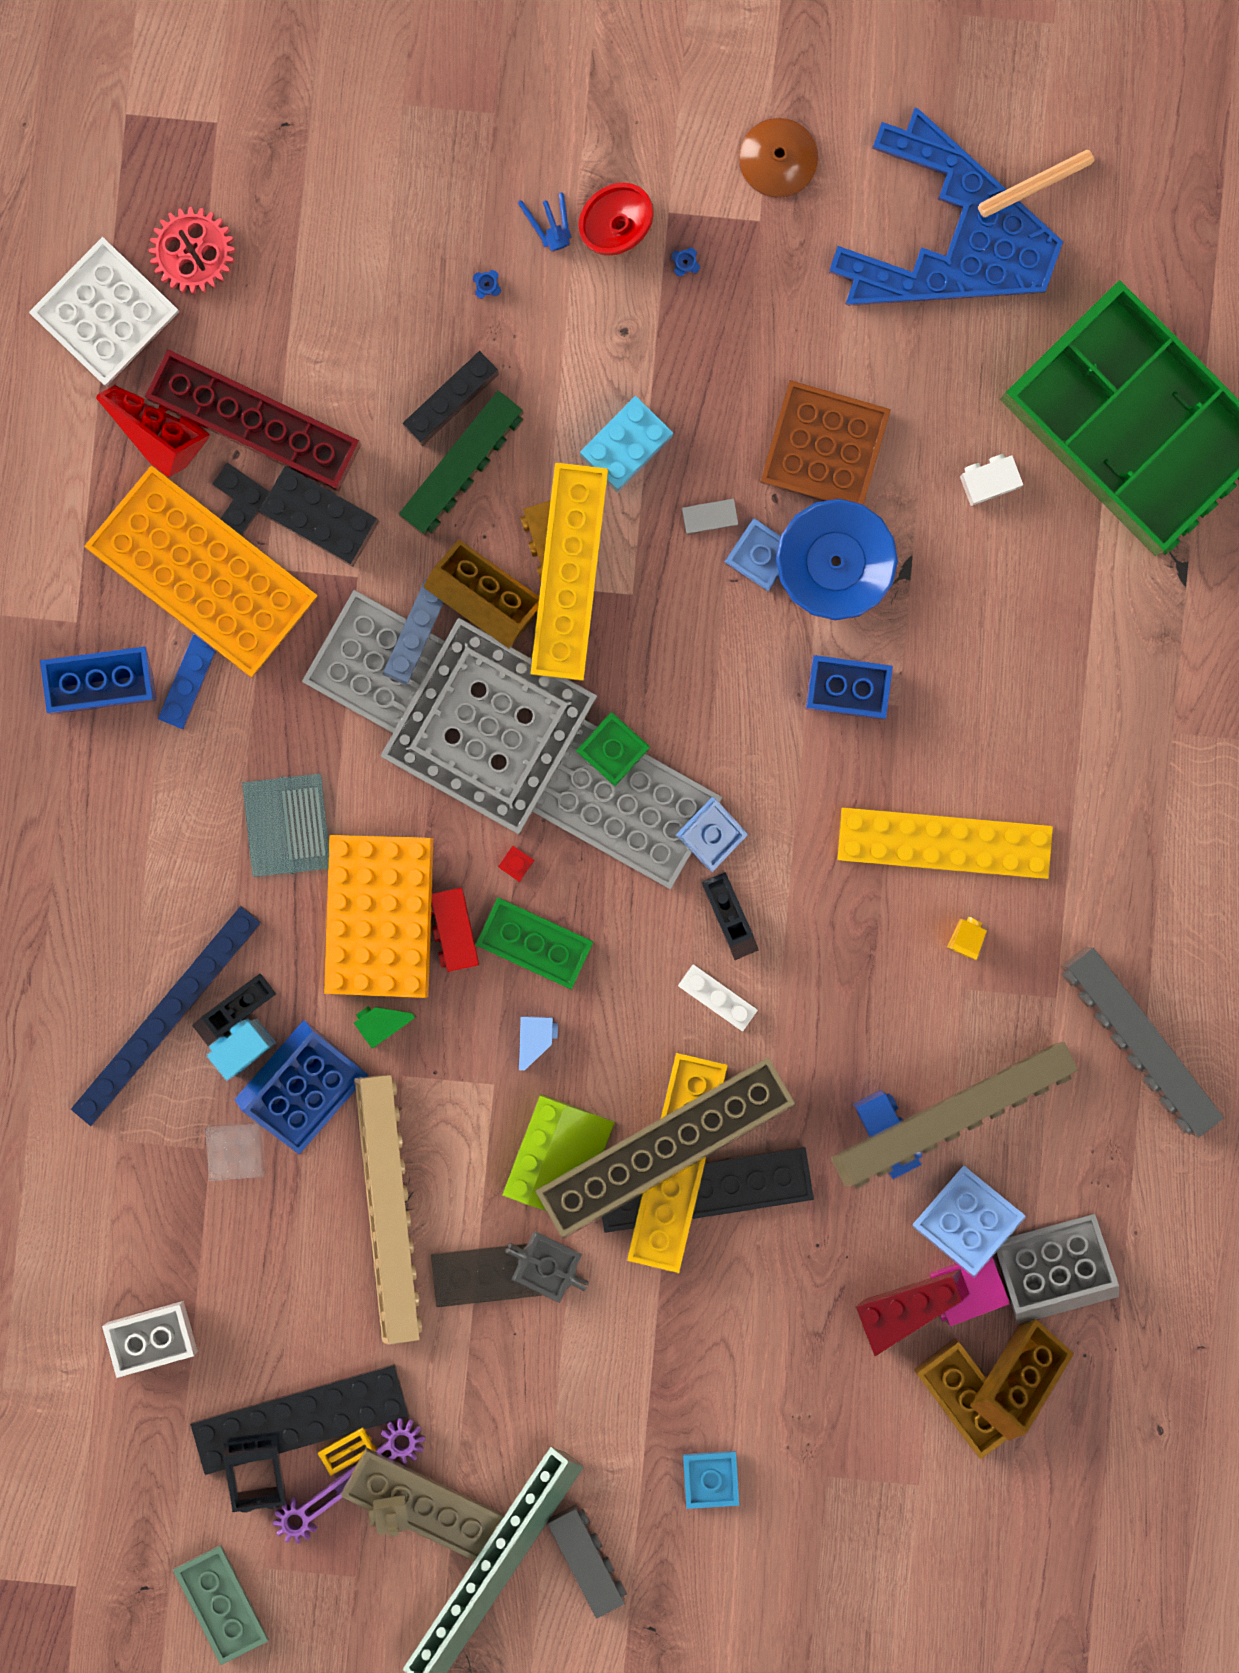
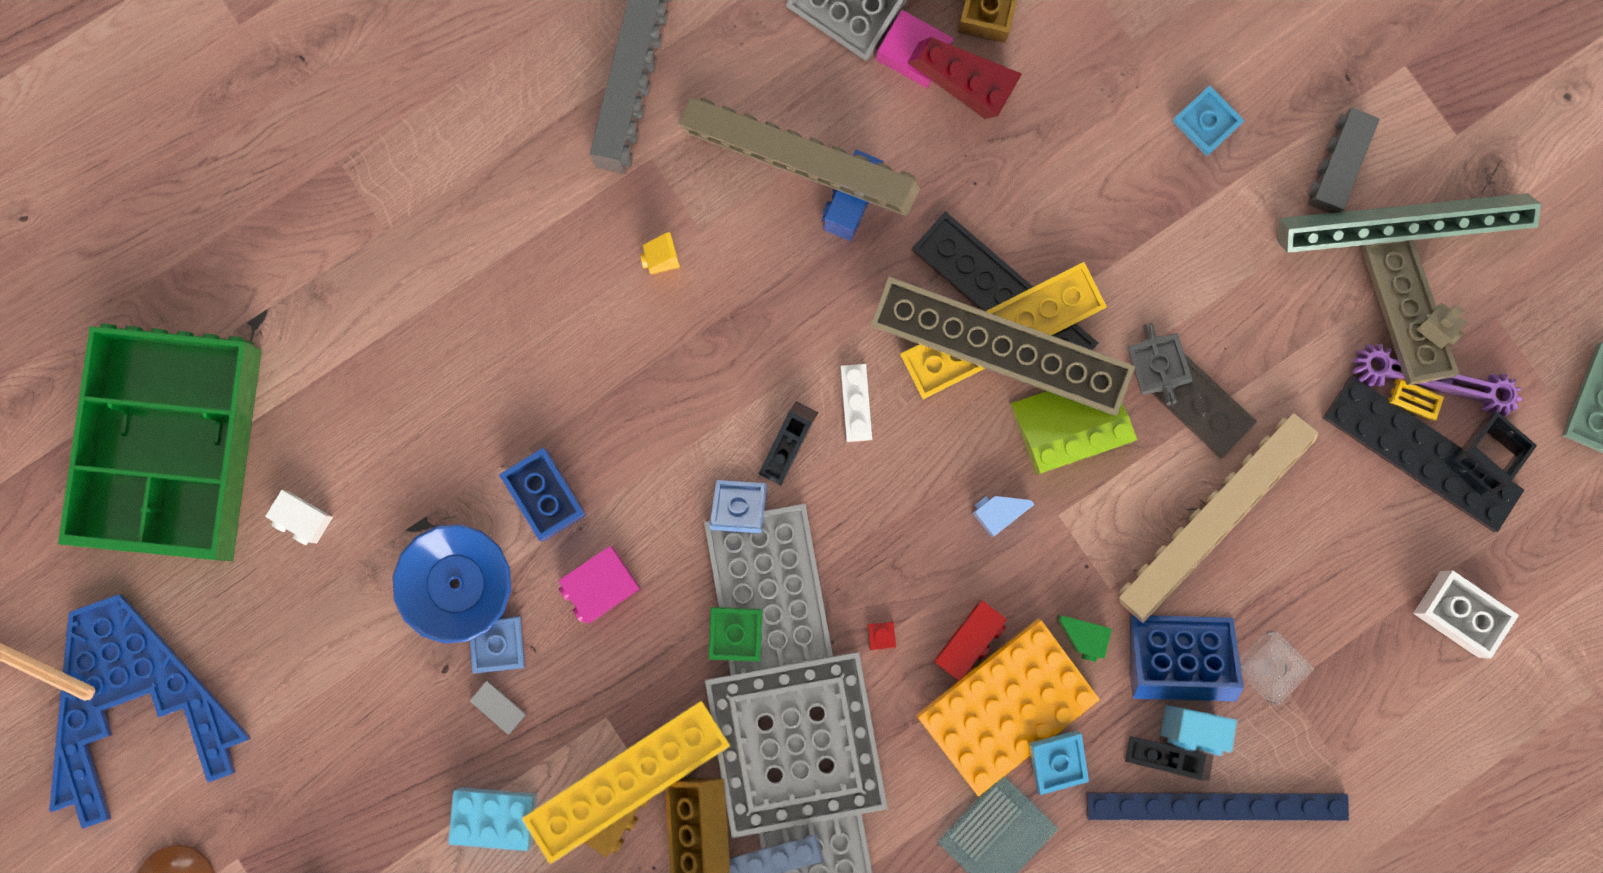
camera: 130 degrees left, 5 degrees down
green plate [476,897,594,990] -> none
dark orange plate [760,380,891,504] -> none
yellow plate [837,808,1053,879] -> none
light blue plate [912,1165,1025,1278] -> none
none -> dark pink brick [558,546,641,624]
none -> dark azure plate [1029,730,1089,795]

